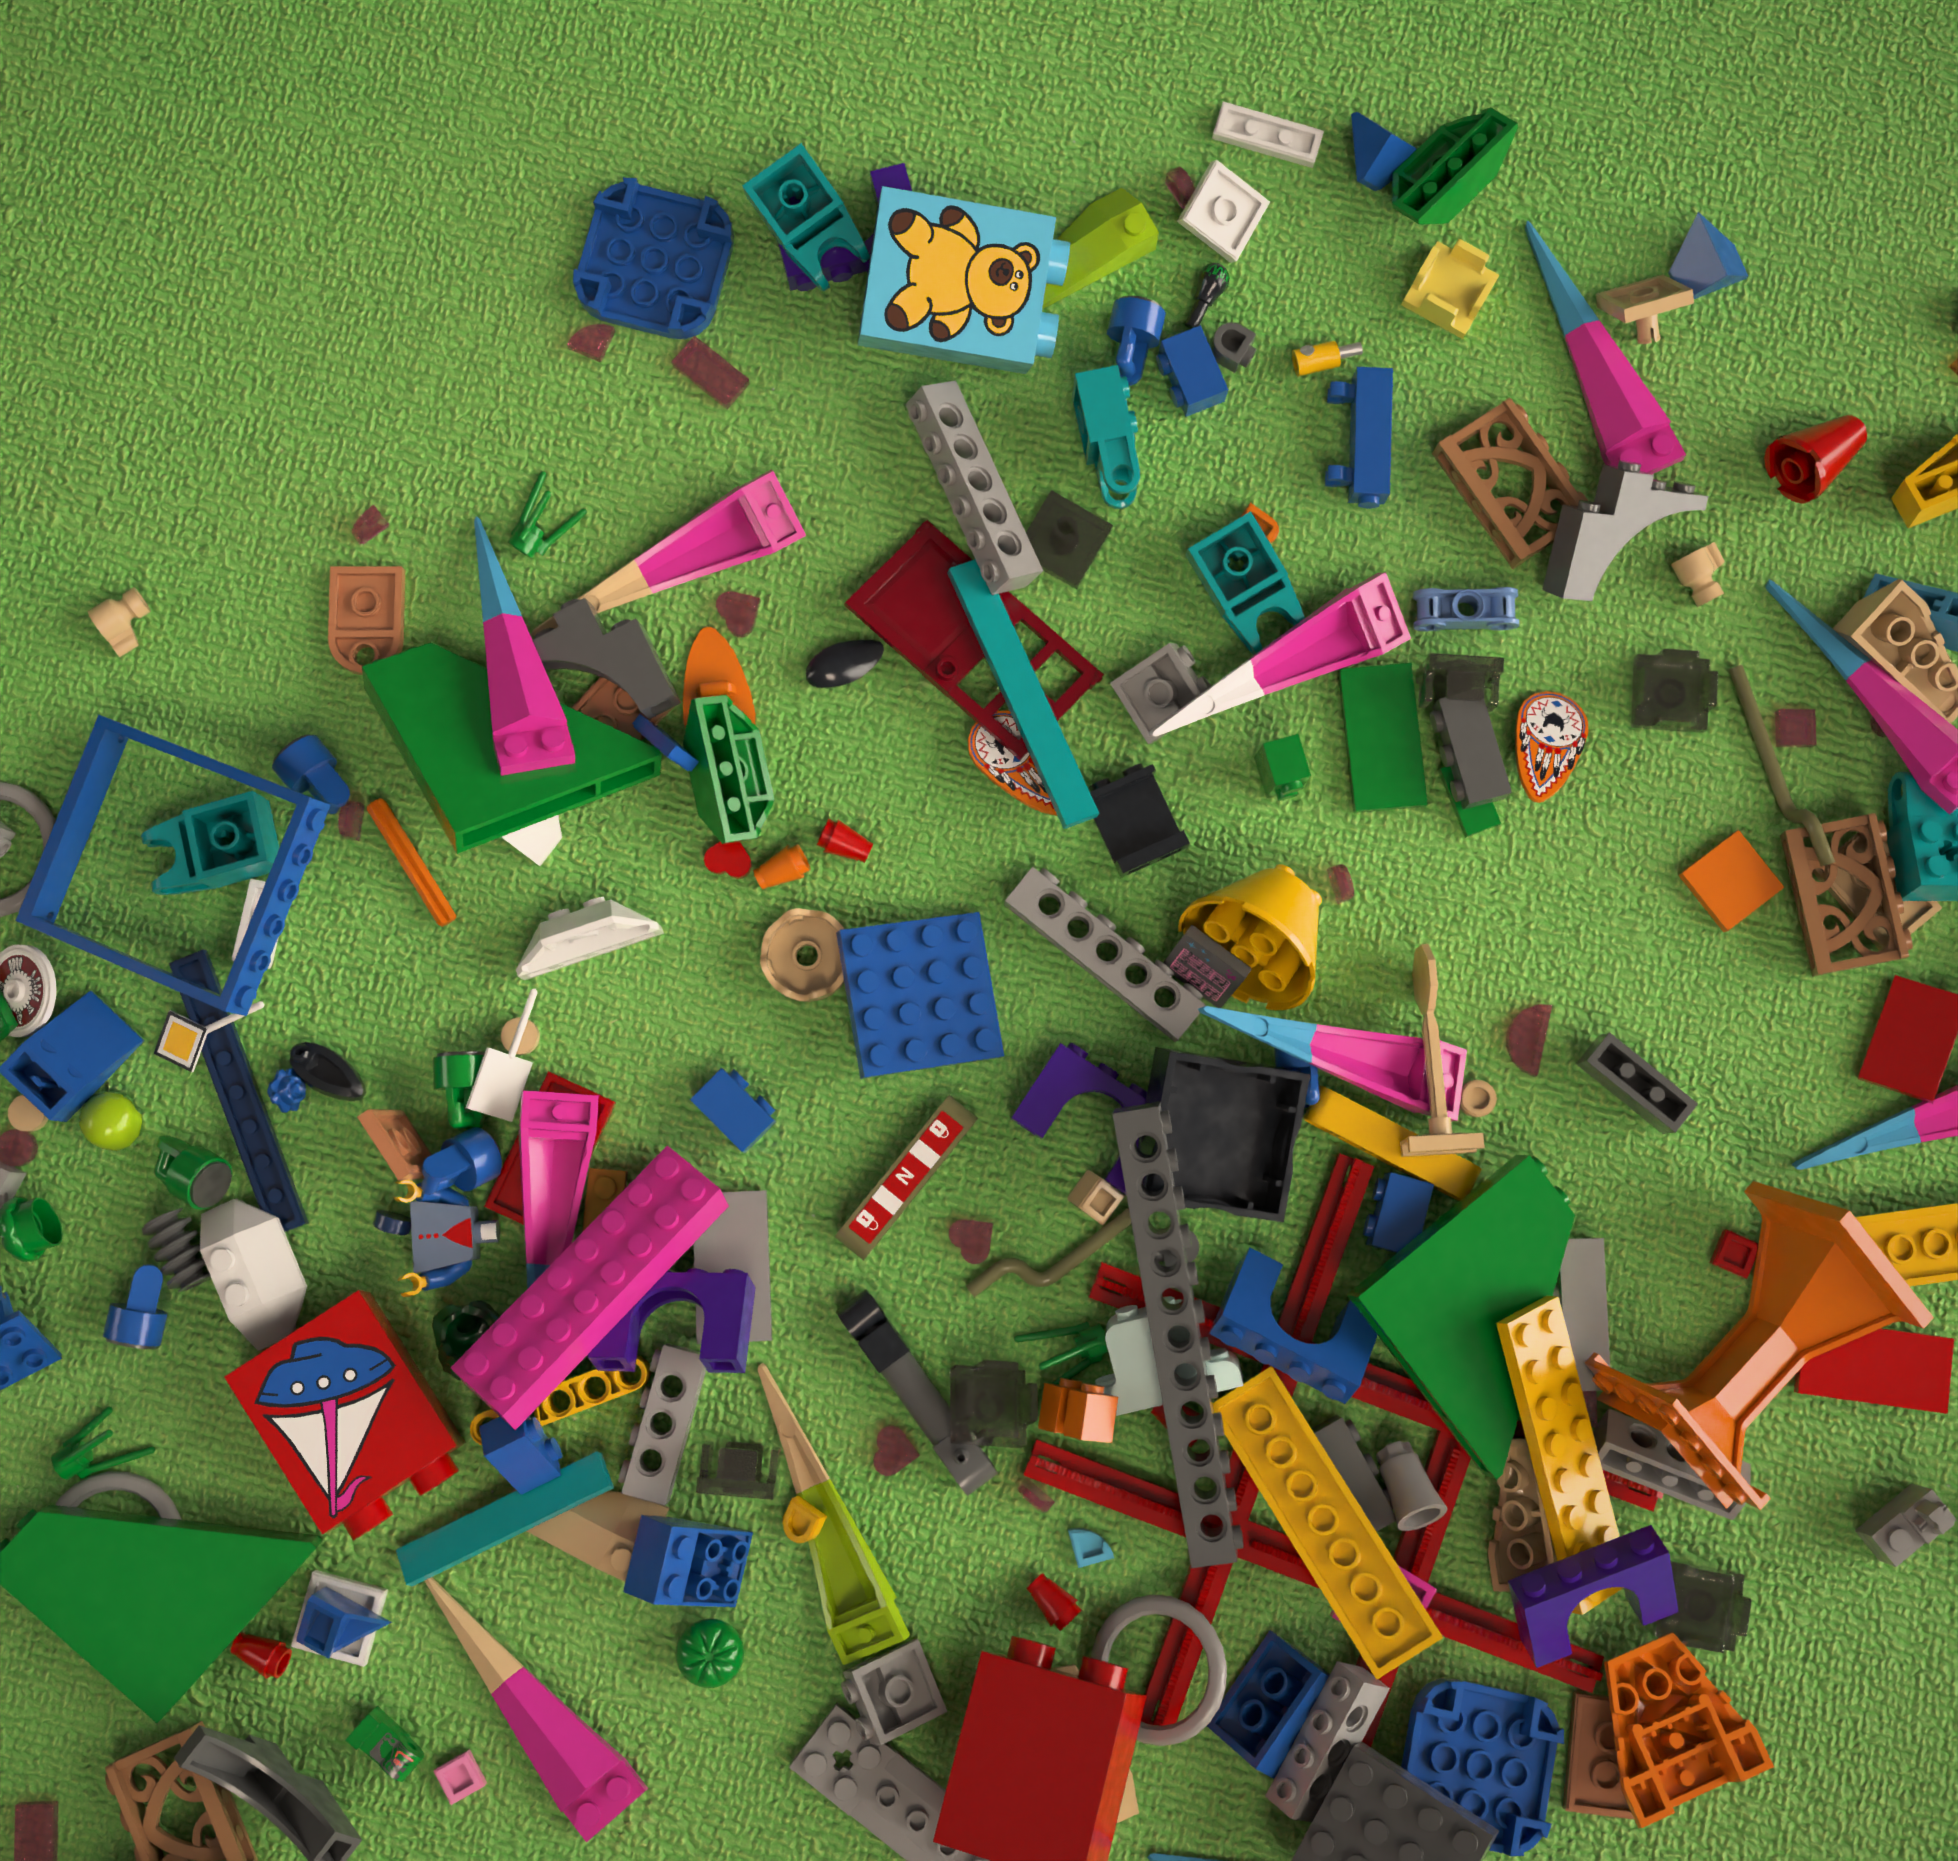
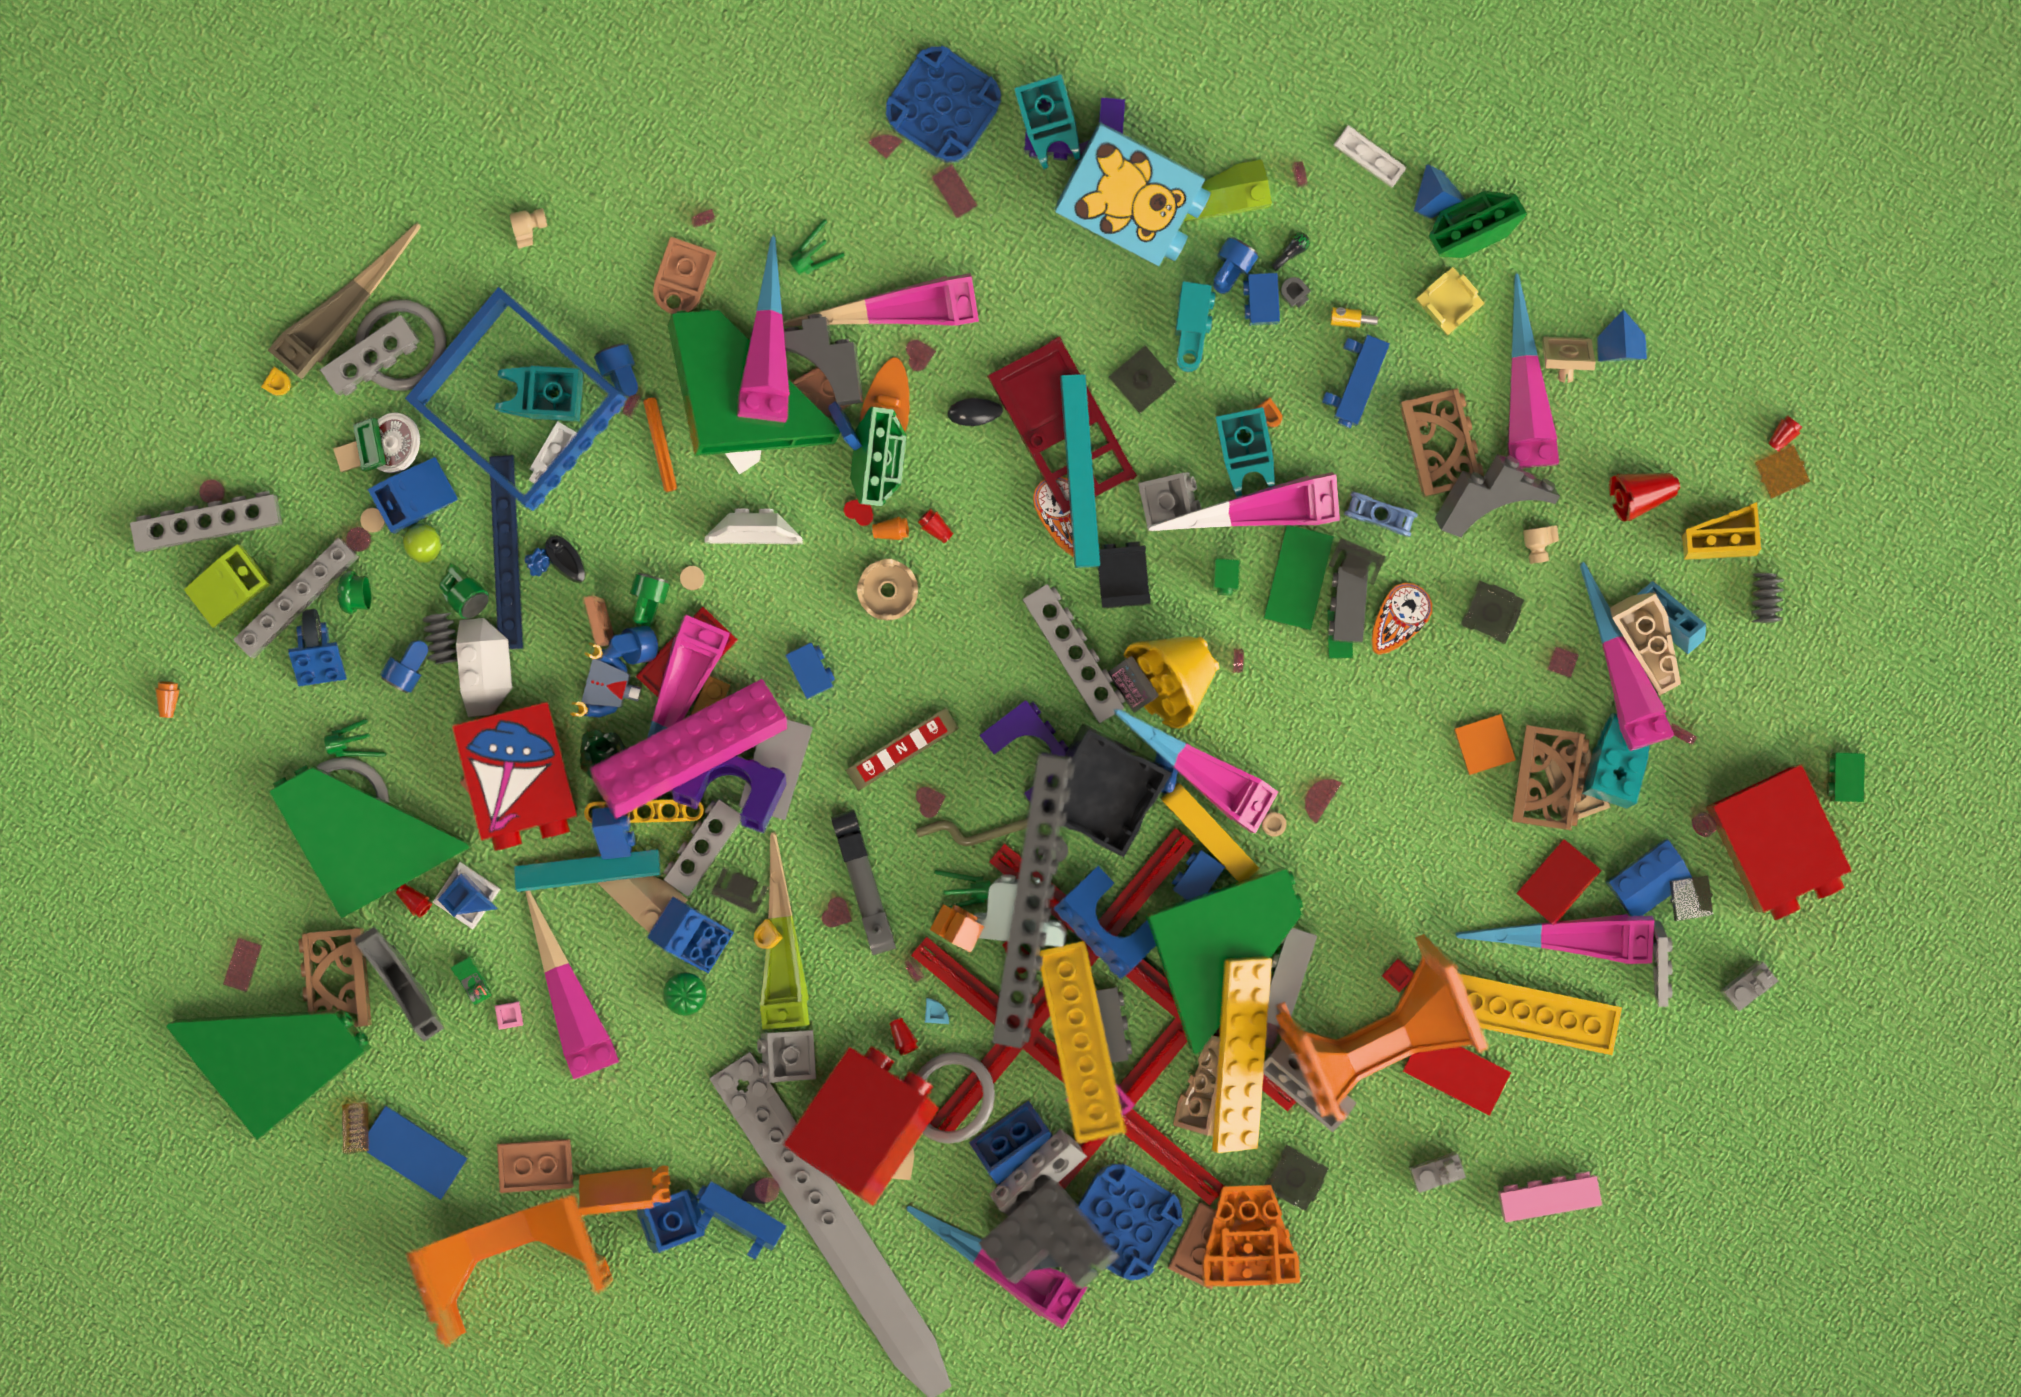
camera: 20 degrees right, 5 degrees up
piece [154,1001,264,1072] -> none
dark blue tile [373,1210,411,1235] -> none
white piece [466,988,537,1122] -> none
blue plate [836,912,1004,1079] -> none
light grey brick [905,380,1043,595] -> none
clear smoke panel [950,1360,1038,1448] -> none
tan slope [1067,1170,1125,1226] -> none
white tile [1177,160,1270,263] -> none
light grey plant [1376,1441,1448,1531] -> none
tan piece [1400,944,1485,1157] -> none
dark purple arch [1508,1525,1679,1668] -> none
dark grey brick [1576,1032,1698,1134] -> none
olive piece [1729,665,1835,867] -> none

